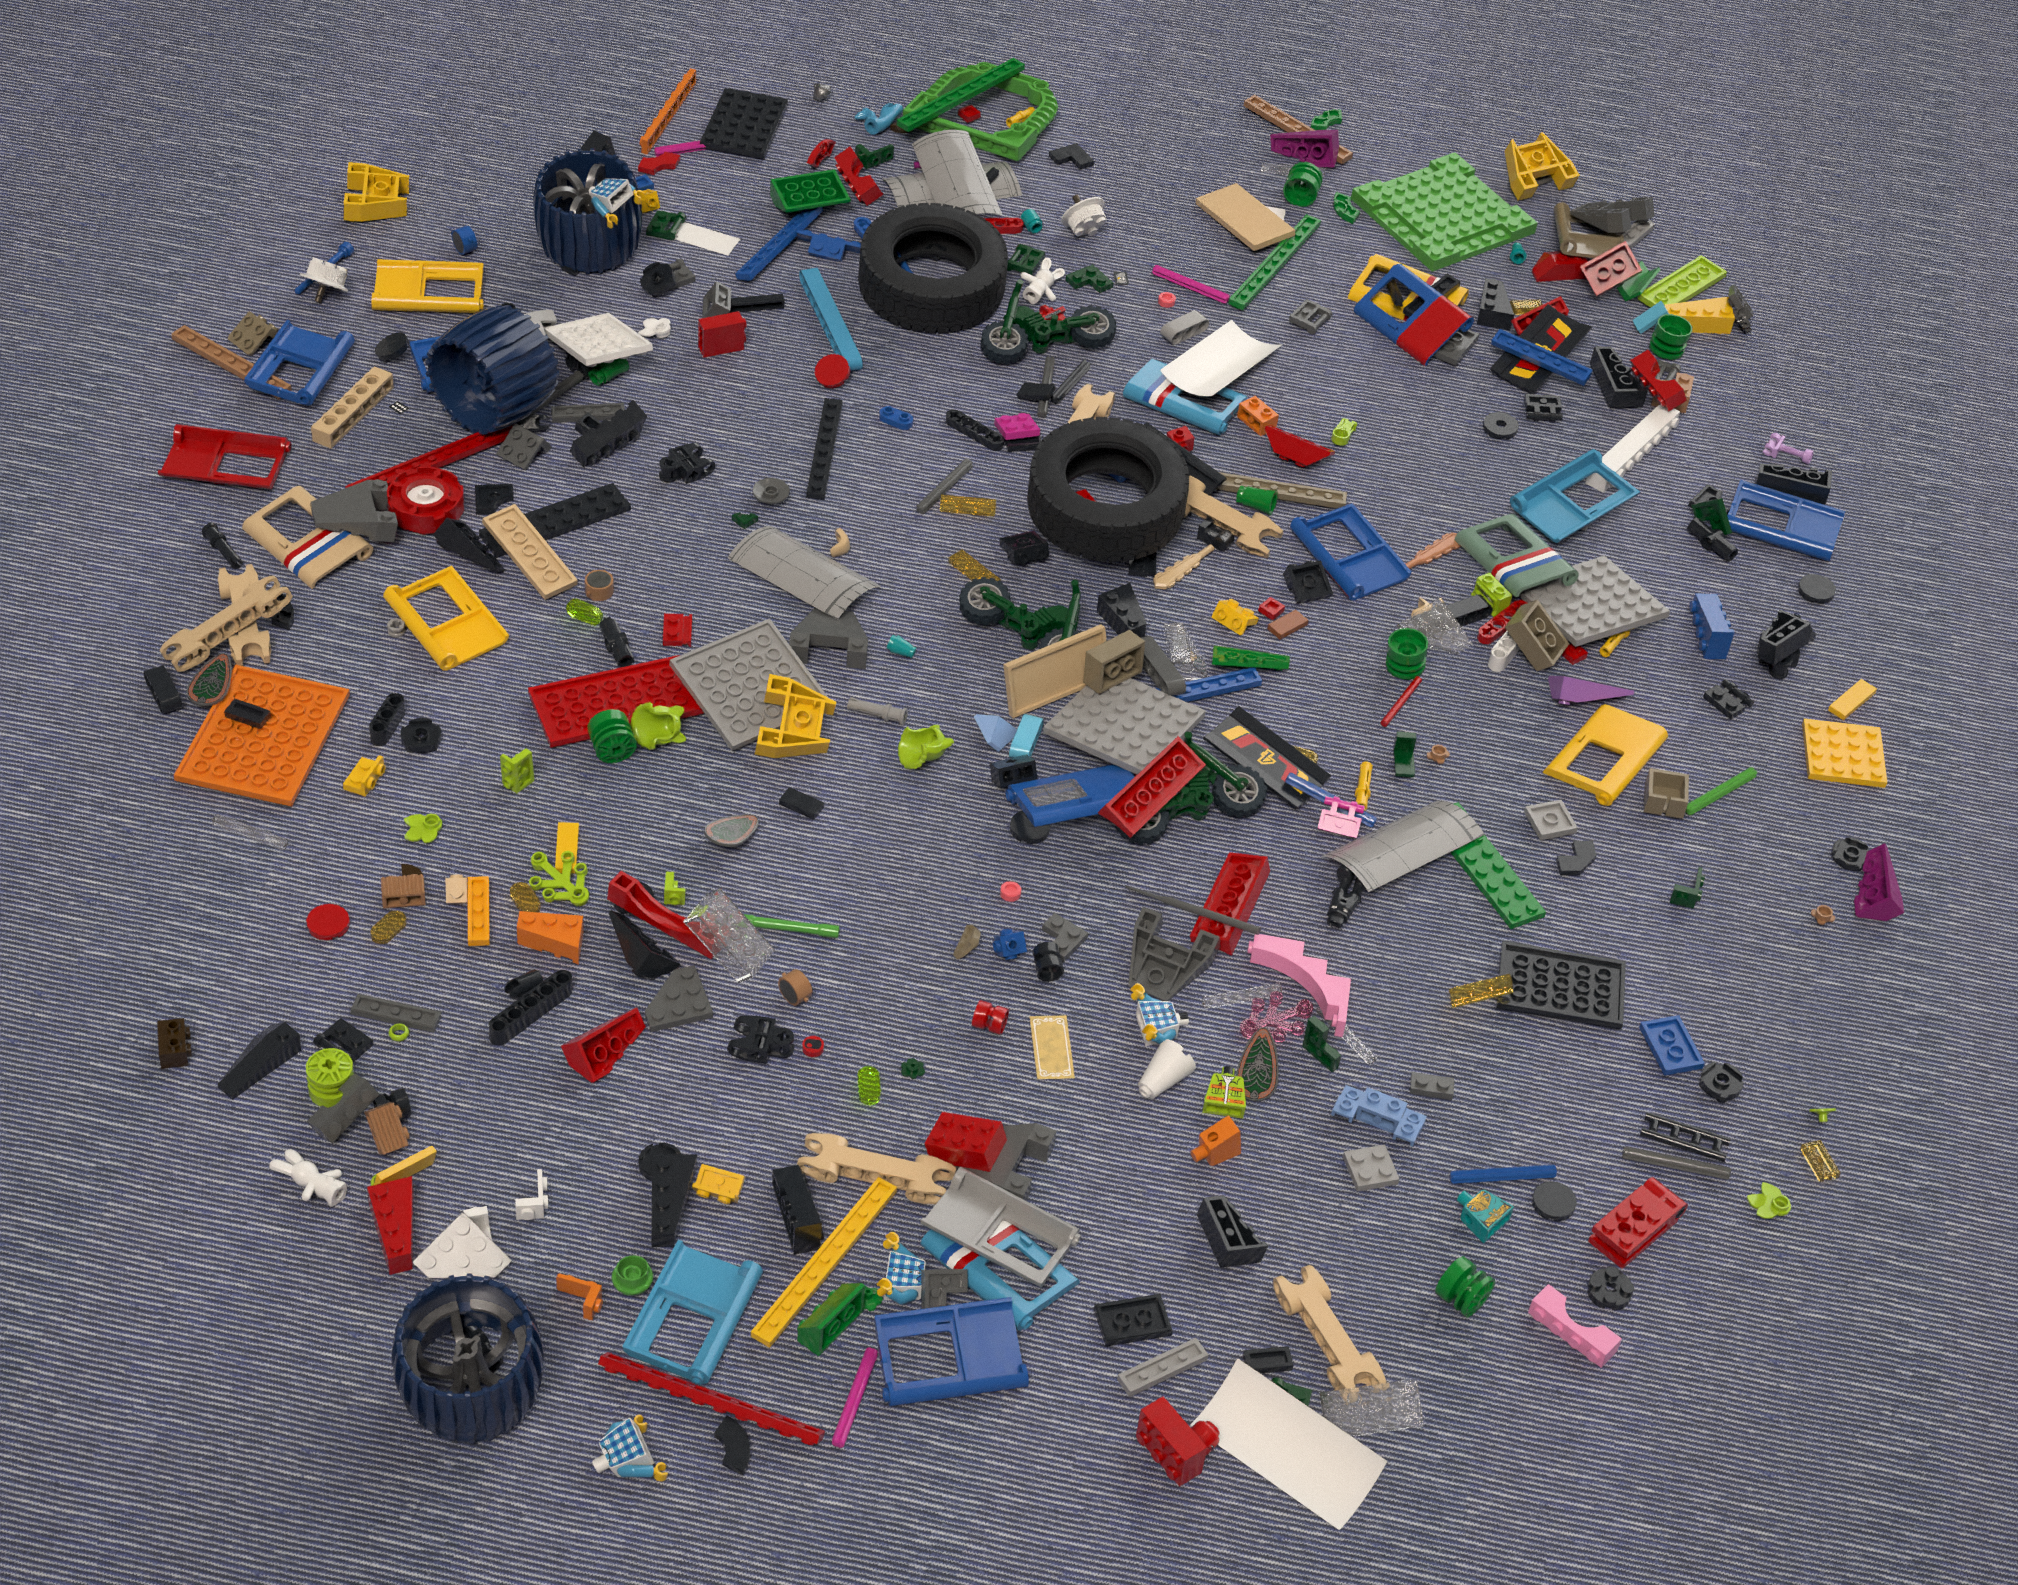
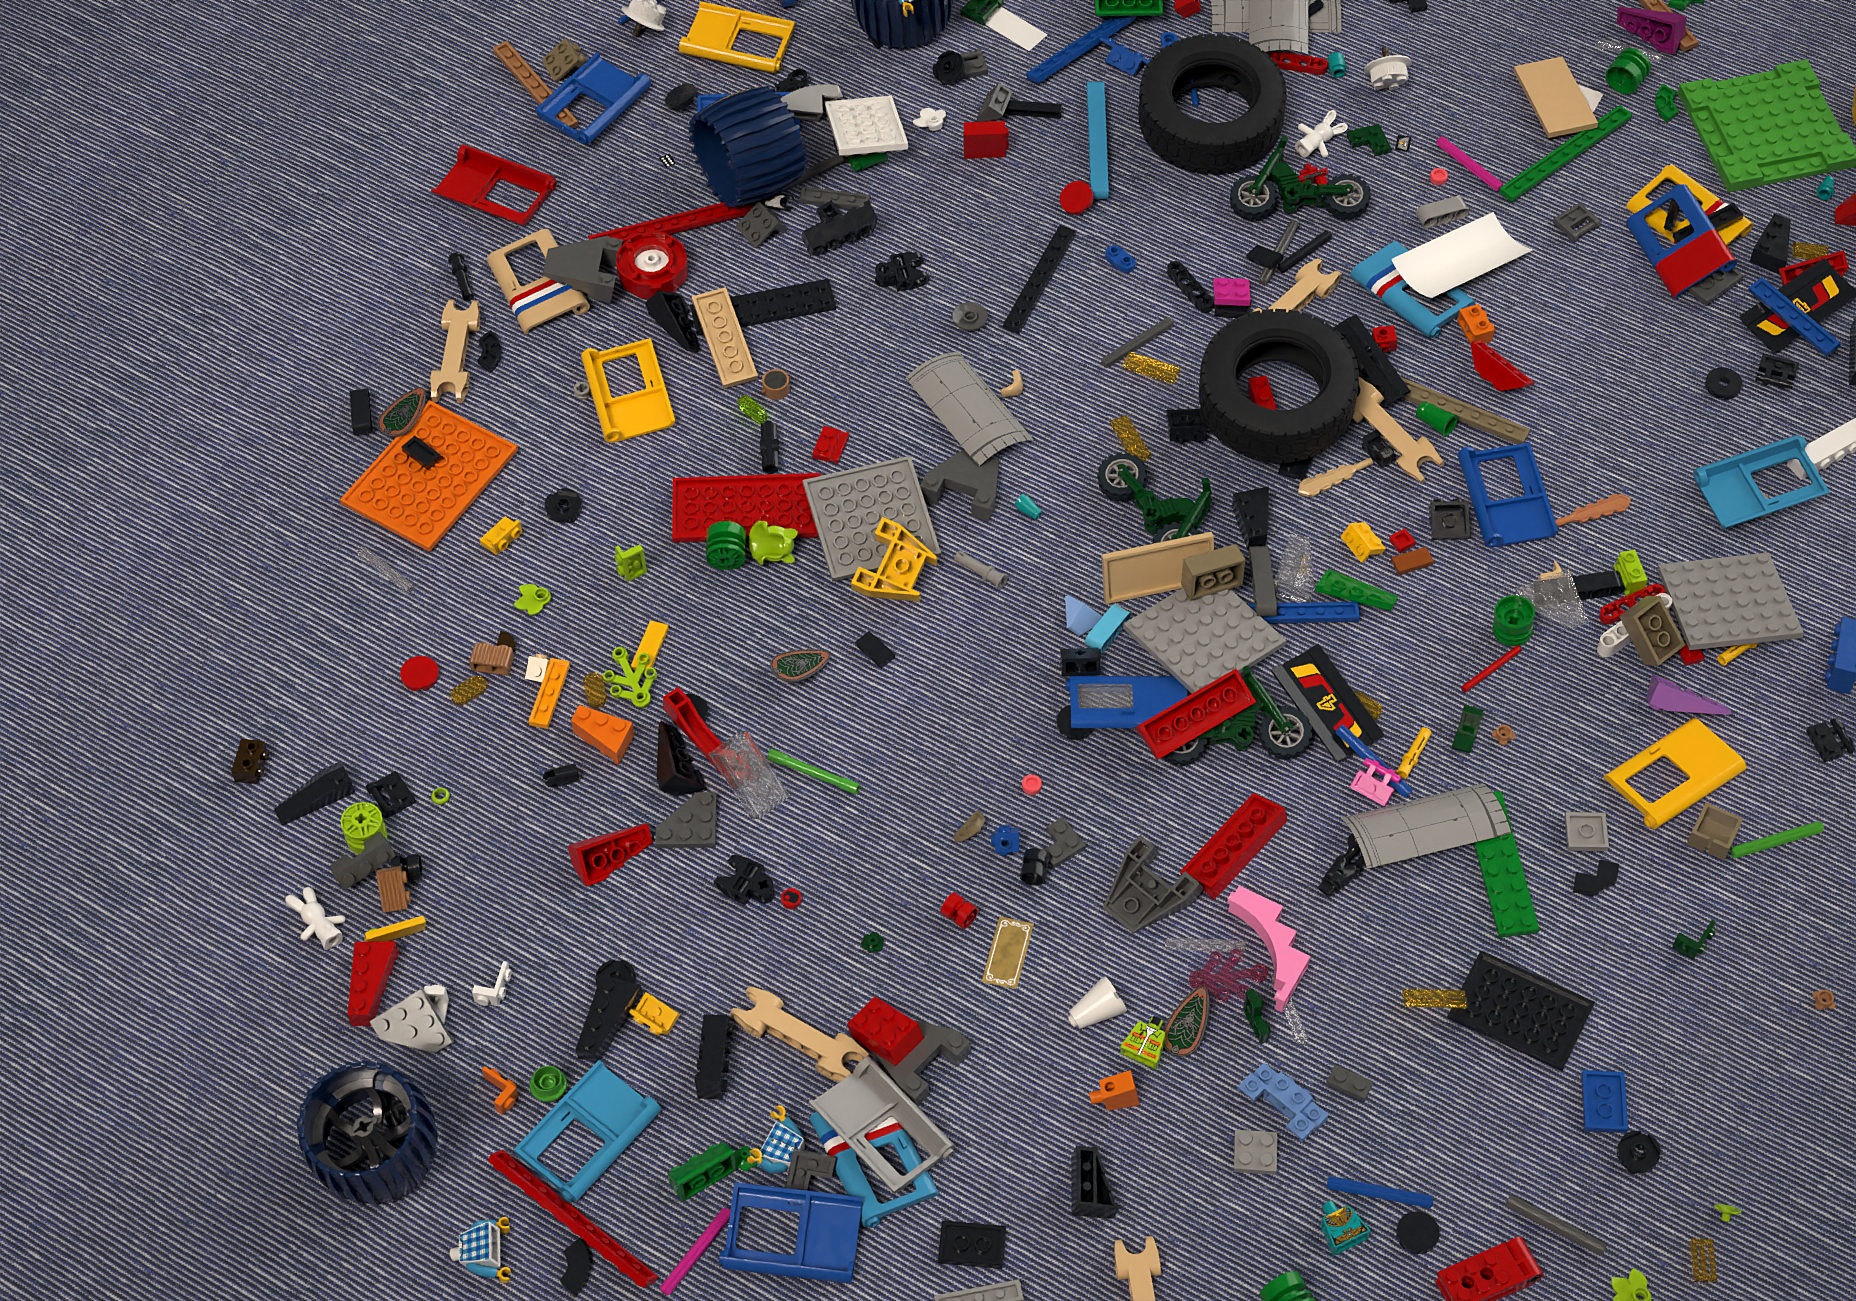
camera: 25 degrees right, 10 degrees up
tan piece [159,576,293,672] -> none
tan brick [311,366,394,449] -> none
dark grey tile [350,994,441,1033] -> none
black beam [369,693,405,746] -> none
black tile [475,484,513,515] -> none
black beam [488,970,573,1046] -> none
lime bracket [664,872,686,905] -> none
dark green tile [732,512,758,529] -> none
yellow plate [751,1177,897,1348] -> none
medium nougat piece [778,969,813,1006] -> none
clear neon green tile [857,1066,881,1105] -> none
lime hair [898,725,954,769] -> none
dark green plate [1007,244,1045,275] -> none
dark grey piece [1125,885,1261,935] -> none
torso [1130,983,1189,1046] -> none
lime piece [1331,418,1357,445] -> none
sand green piece [1454,514,1579,597] -> none
black bar [1640,1112,1731,1162] -> none

